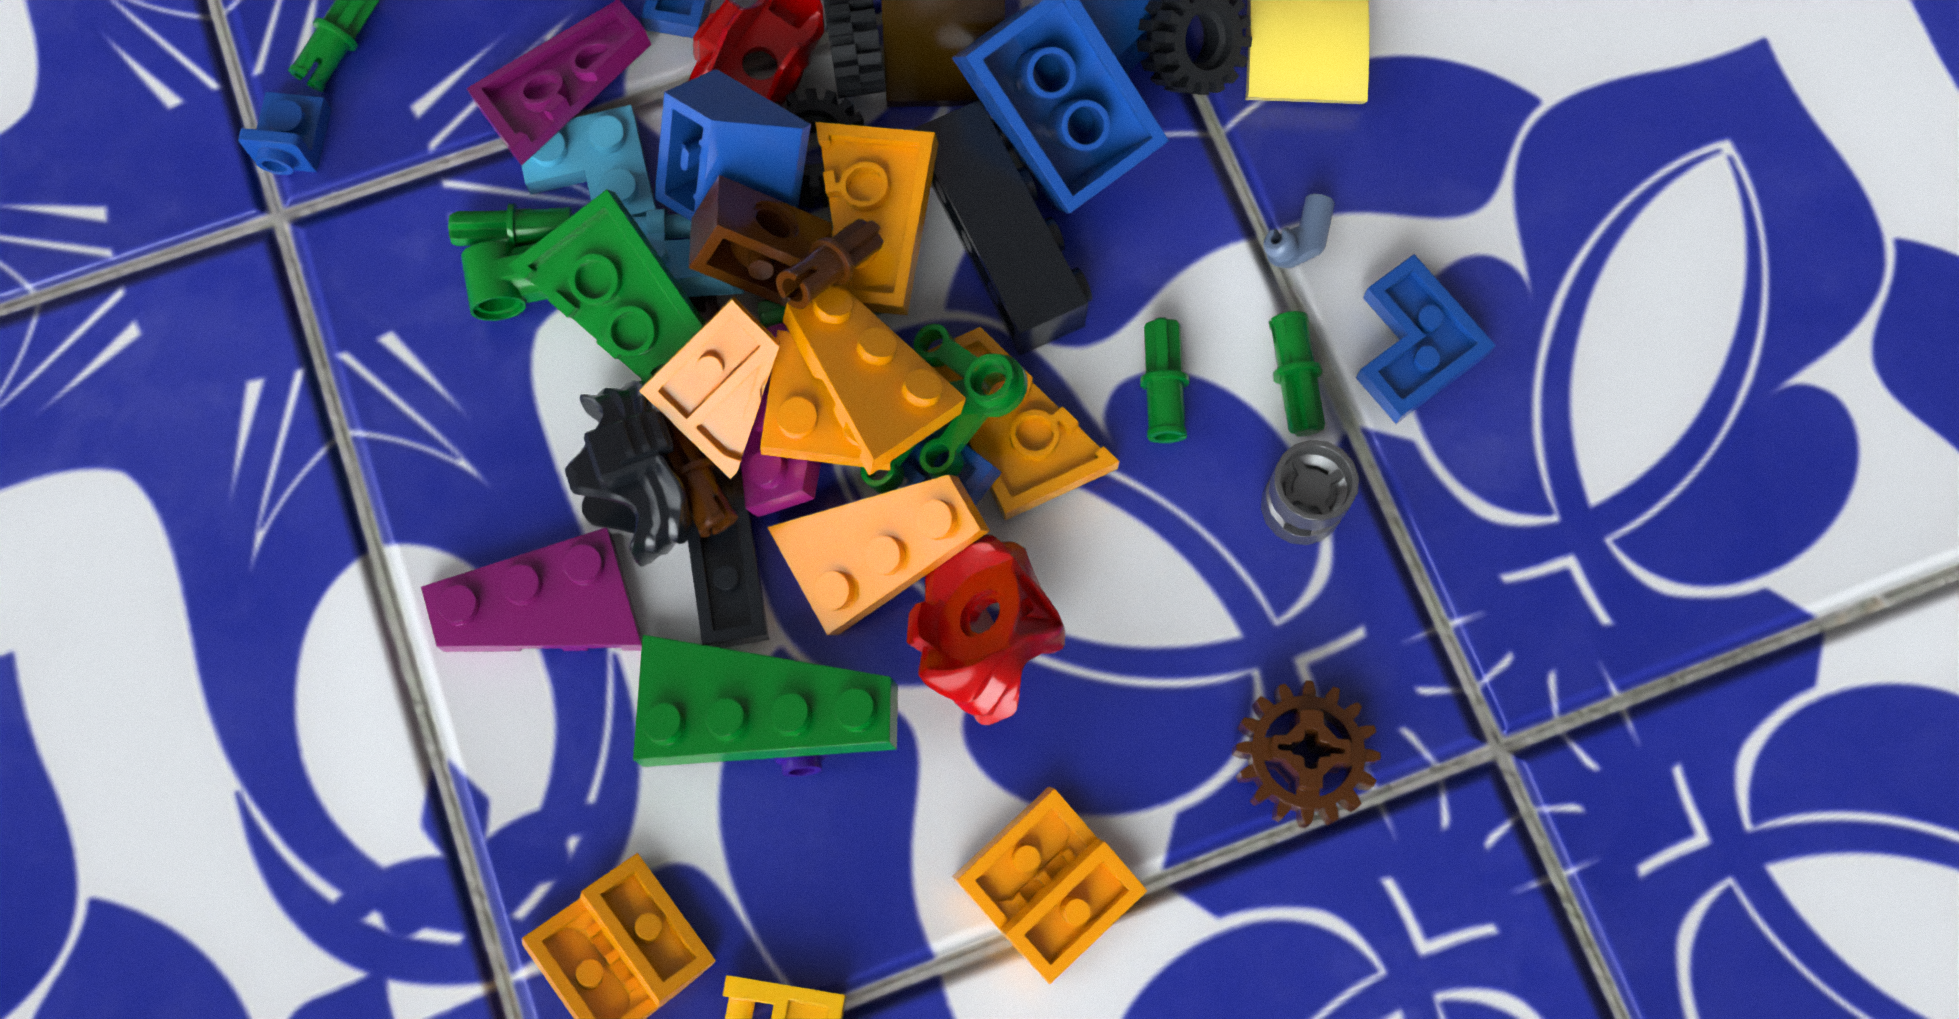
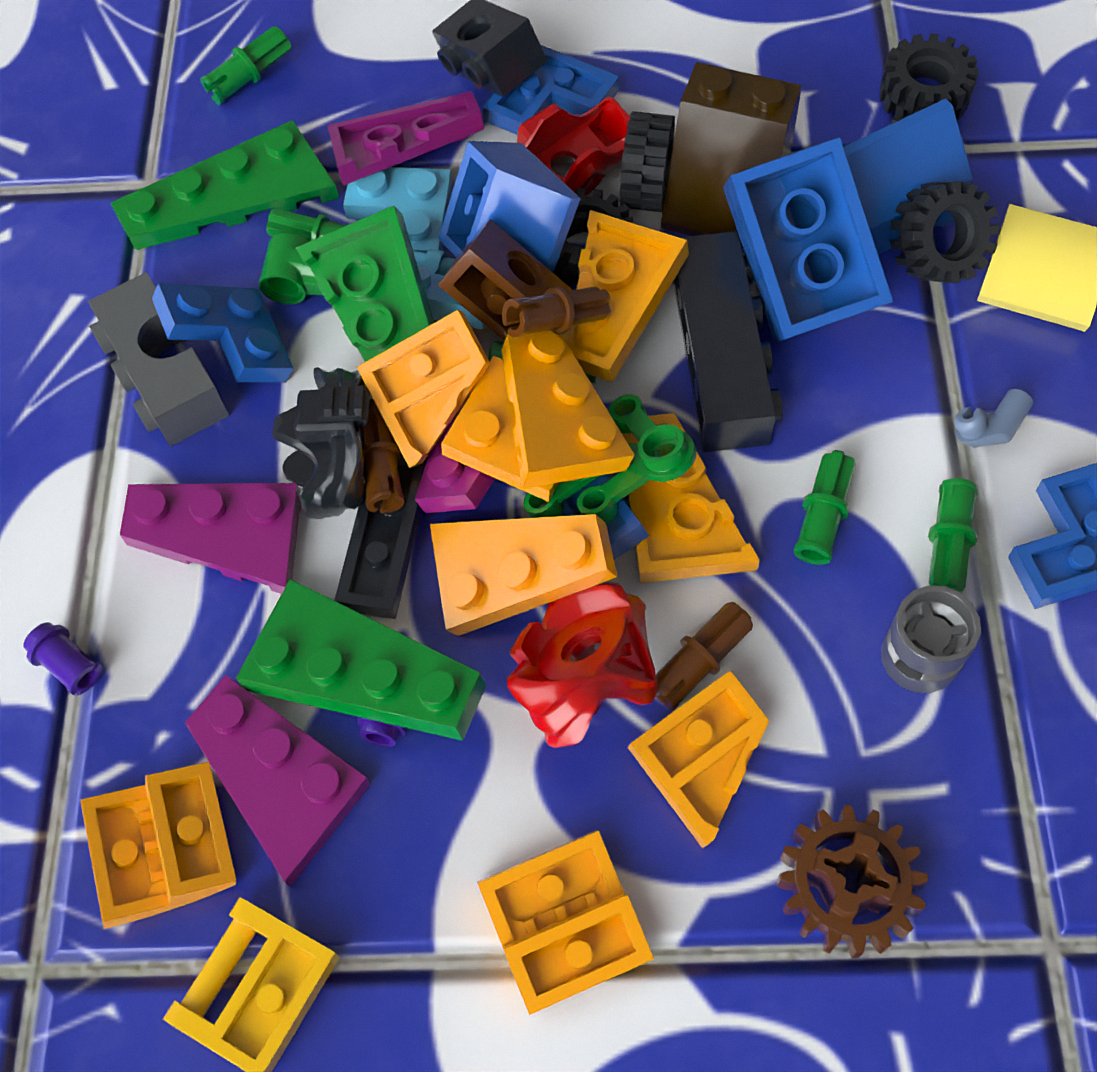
camera: 25 degrees right, 10 degrees down
blue bracket [238,92,332,175] -> none
none -> dark purple pin [23,622,103,695]
none -> dark grey arch [88,272,229,447]
none -> green wing [110,120,339,250]
none -> blue plate [152,283,294,382]
none -> magenta wing [185,675,371,887]
none -> light orange wing [627,670,769,848]
none -> reddish brown axle [655,602,753,711]

